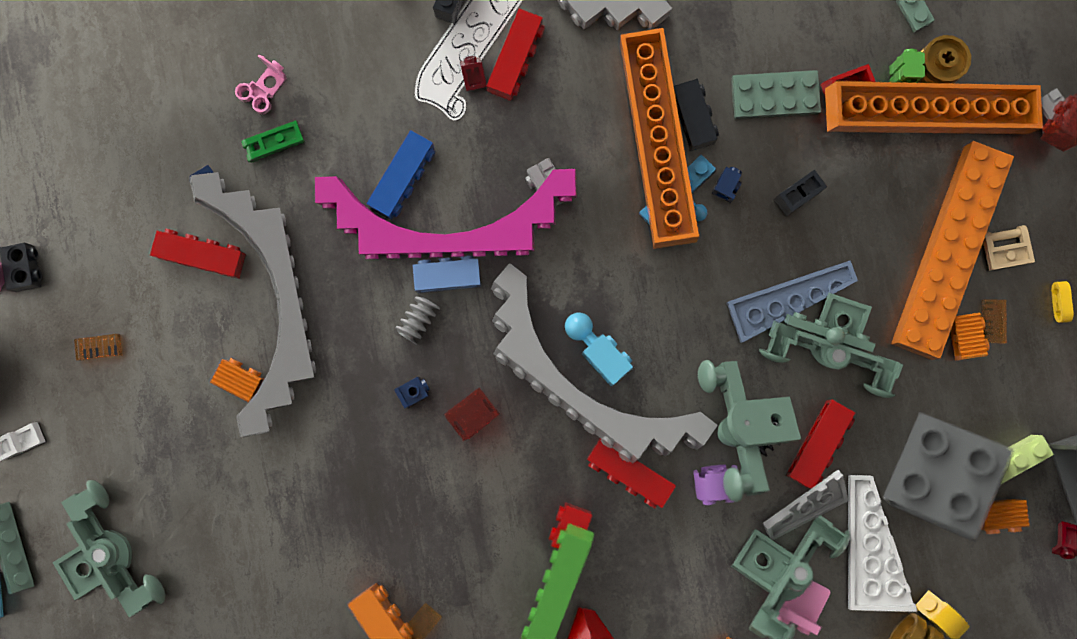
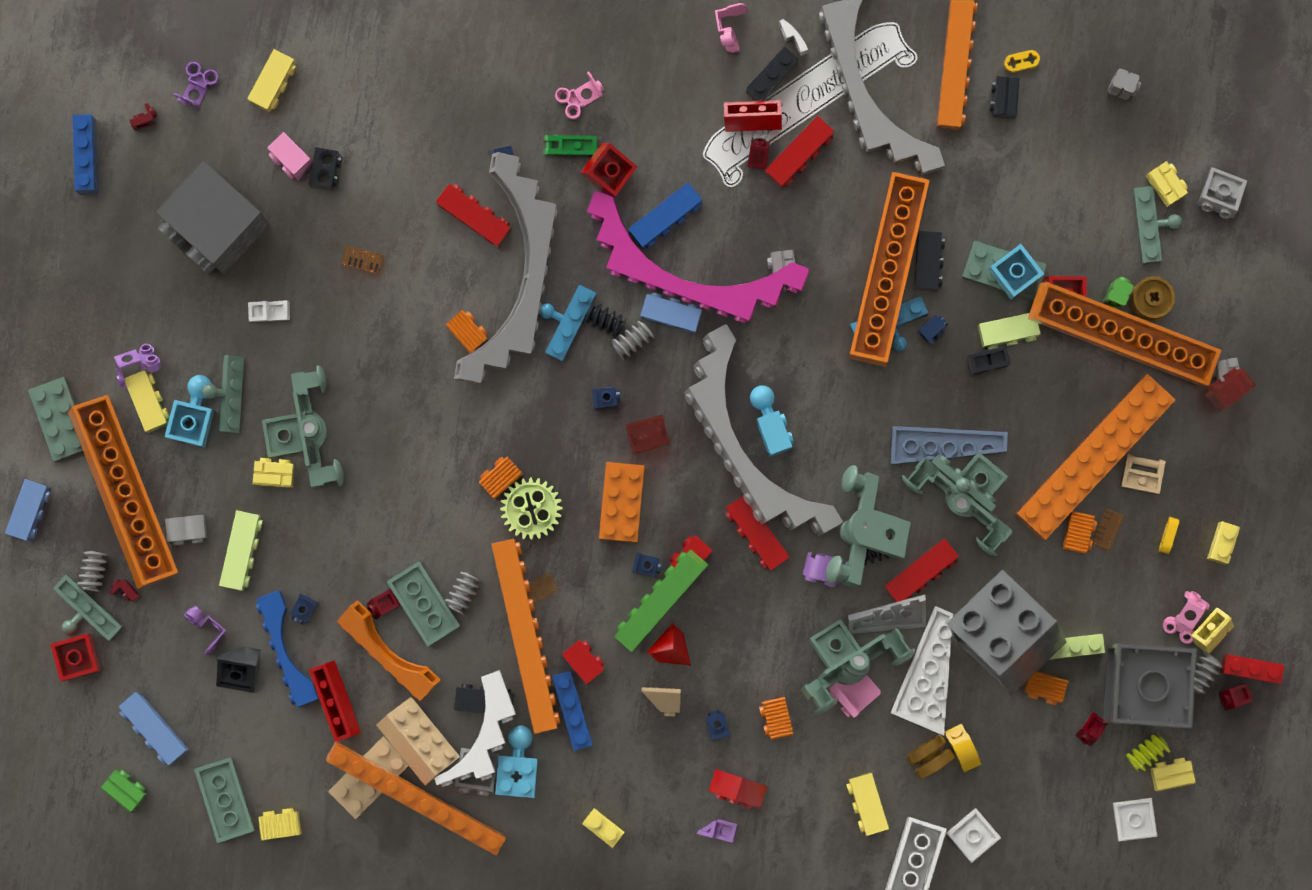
camera: 20 degrees right, 0 degrees up
none -> light yellow brick [253,458,295,488]
none -> orange brick [479,457,523,500]
none -> yellowish green gear [500,477,563,540]
none -> dark azure plate [540,285,596,361]
none -> red brick [580,143,638,197]
none -> black piece [585,300,627,338]
none -> orange brick [599,462,645,543]
none -> dark blue brick [632,553,662,578]
none -> red brick [724,100,782,132]
none -> yellowish green brick [978,313,1041,350]
none -> medium azure brick [988,244,1044,300]

